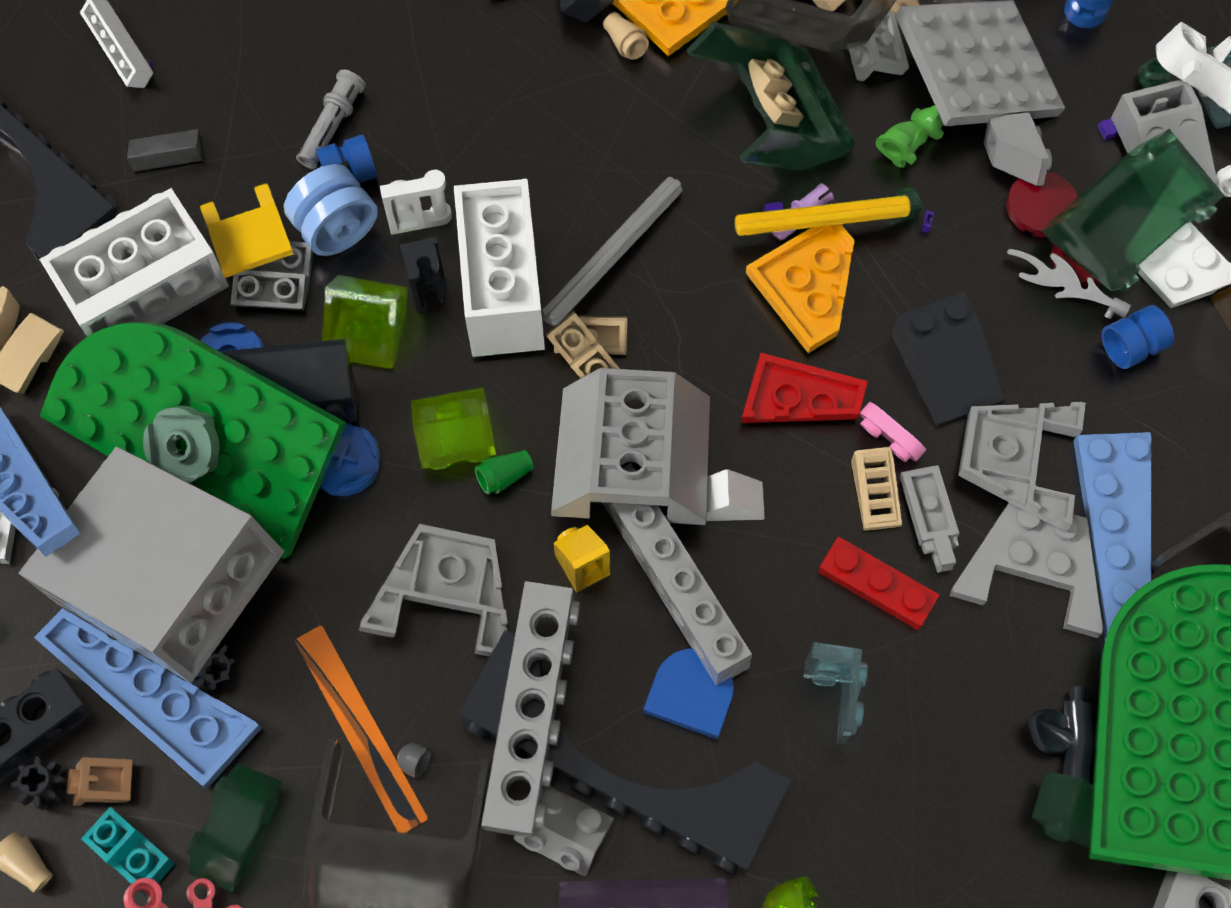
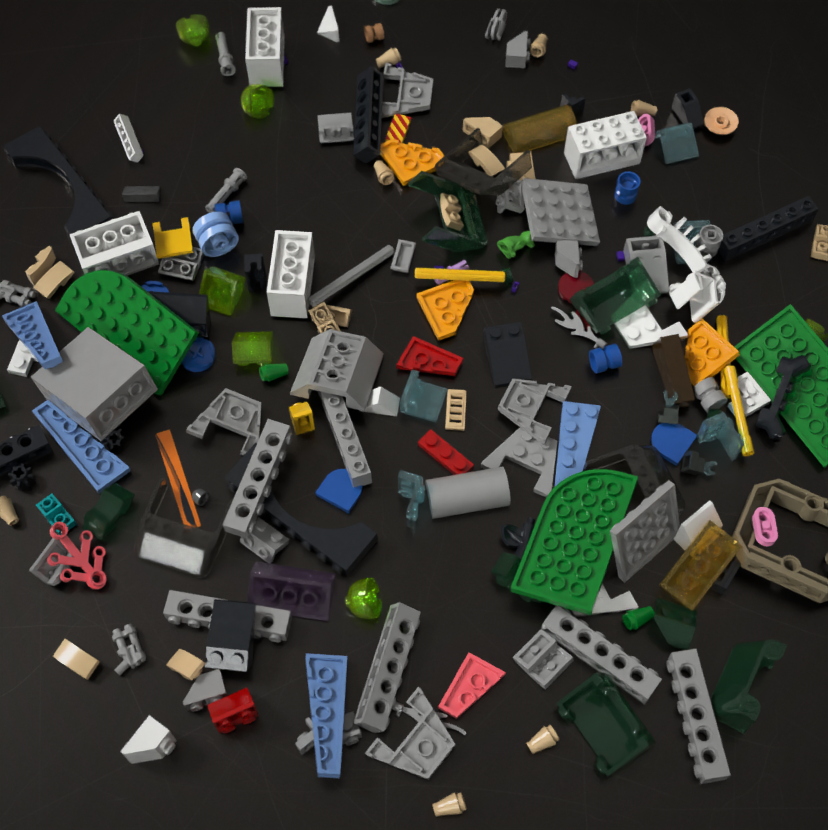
camera: 10 degrees right, 5 degrees down
medium nougat bracket [67,757,133,806] -> none
sand green plate [143,406,219,483] -> none
white plate [380,170,452,235] -> none
bright pink plate [859,402,926,462] -> none
light grey hinge [899,465,959,573] -> none
none -> light grey tile [390,239,416,273]
none -> clear light blue bracket [400,370,447,422]
none -> light grey brick [425,467,510,519]

